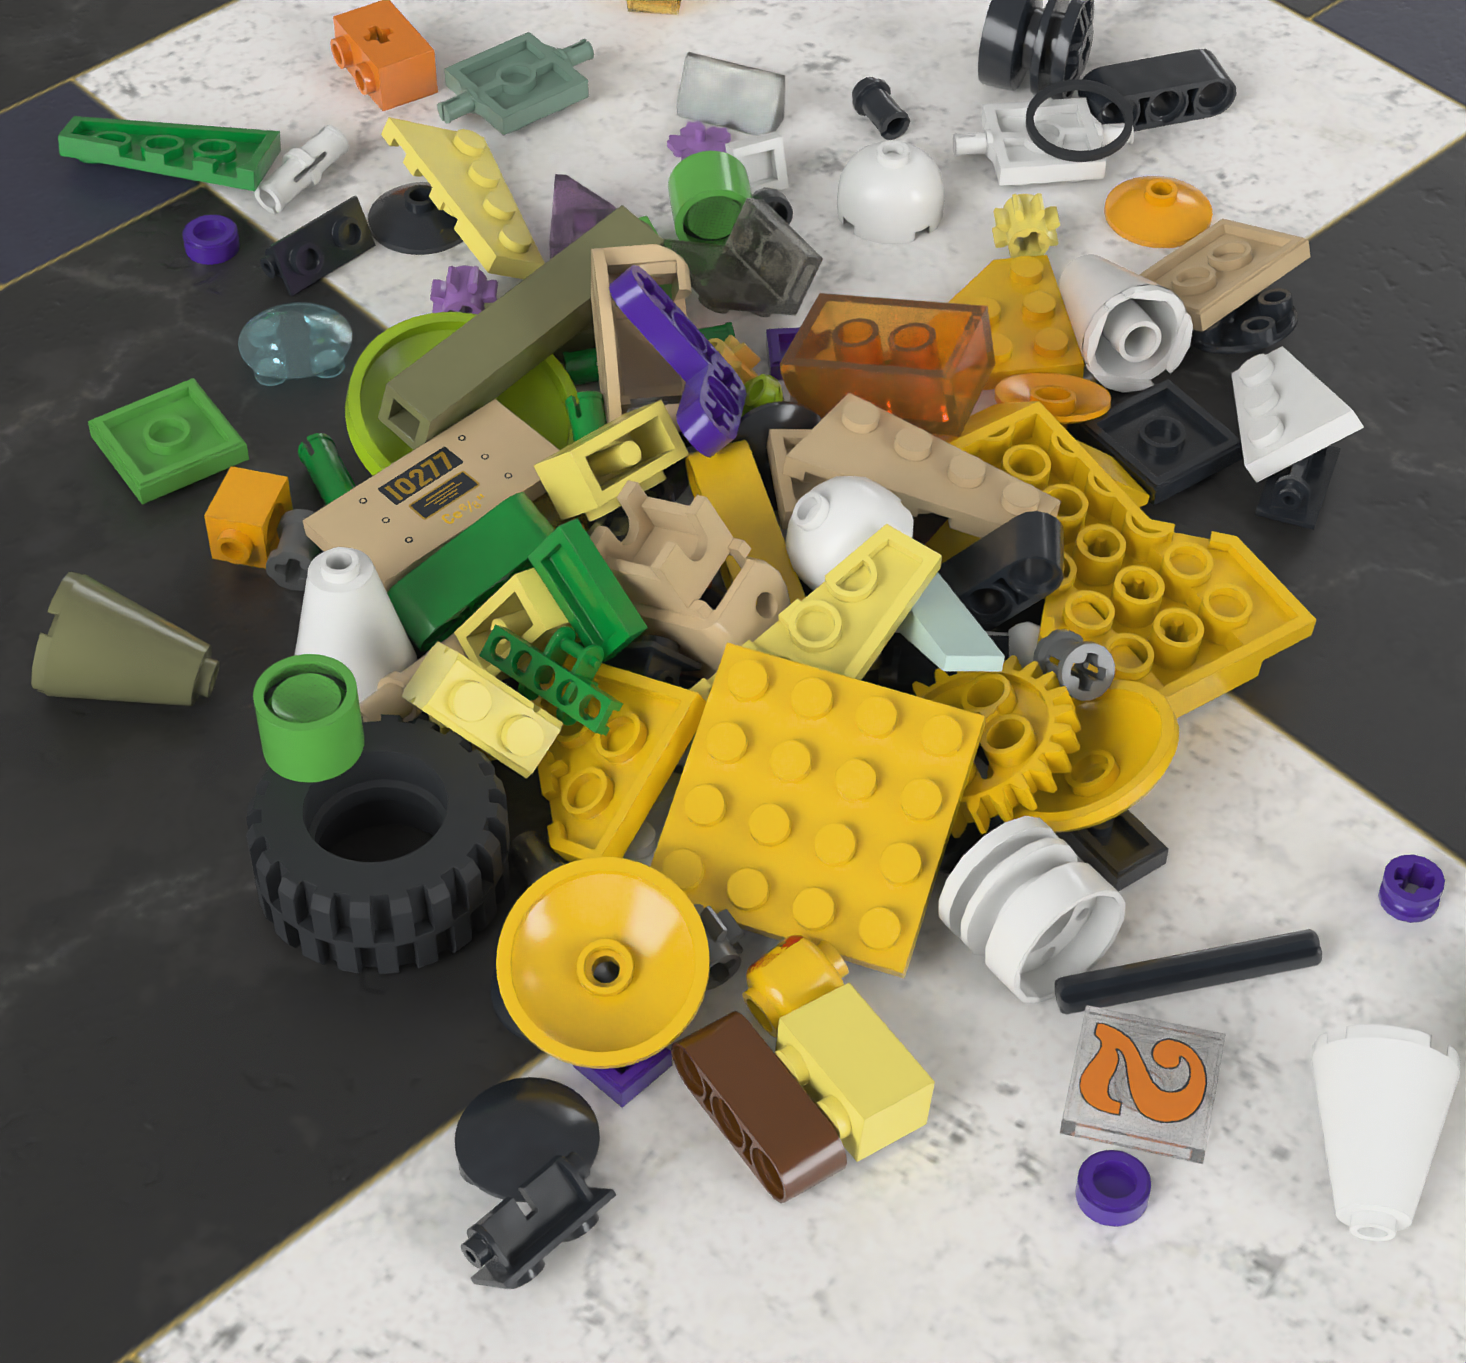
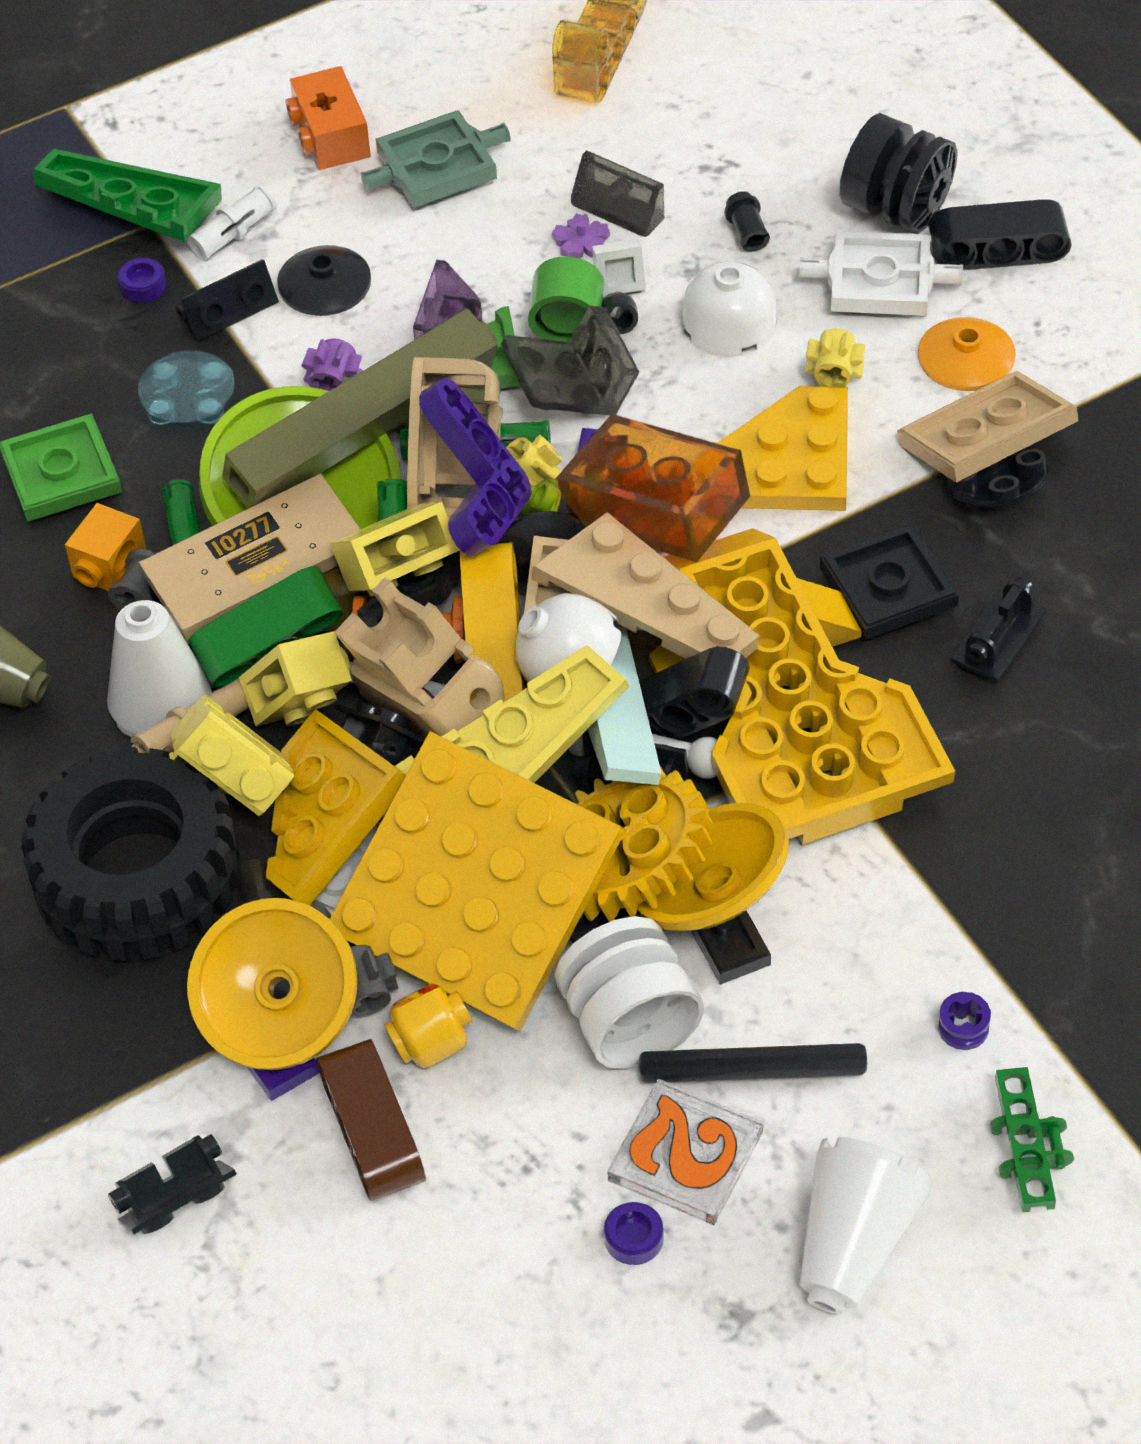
camera: 15 degrees right, 5 degrees up
bright green piece [253,654,364,782] -> none
light yellow wing [381,117,545,279] -> none
black dish [455,1077,600,1202] -> none
green piece [479,624,623,736] -> none
green tile [527,518,648,663] -> none
light yellow brick [774,983,935,1162] -> none
light orange dish [994,373,1111,429] -> none
black piece [1026,79,1133,162] -> none
dark grey bush [1033,629,1115,701] -> none
white cone [1059,254,1193,393] -> none
white wing [1232,346,1364,483] -> none

